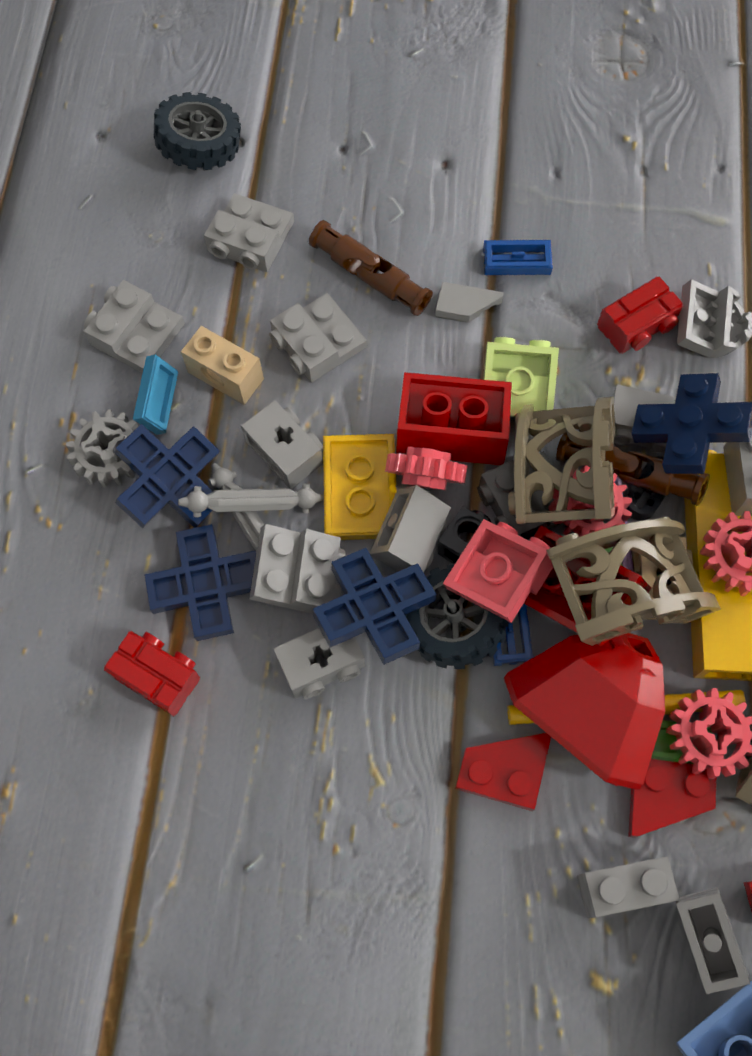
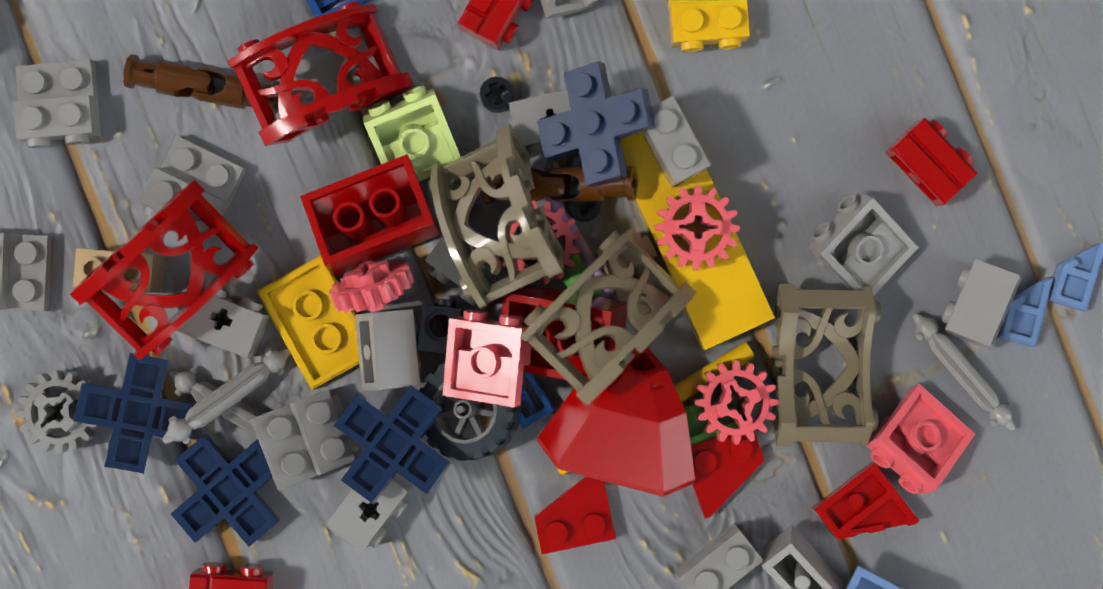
camera: 30 degrees left, 20 degrees up
dark azure tile [133,354,178,435] -> none
none -> red fence [70,179,259,360]
none -> red fence [228,1,414,146]
none -> black bush [479,76,514,113]

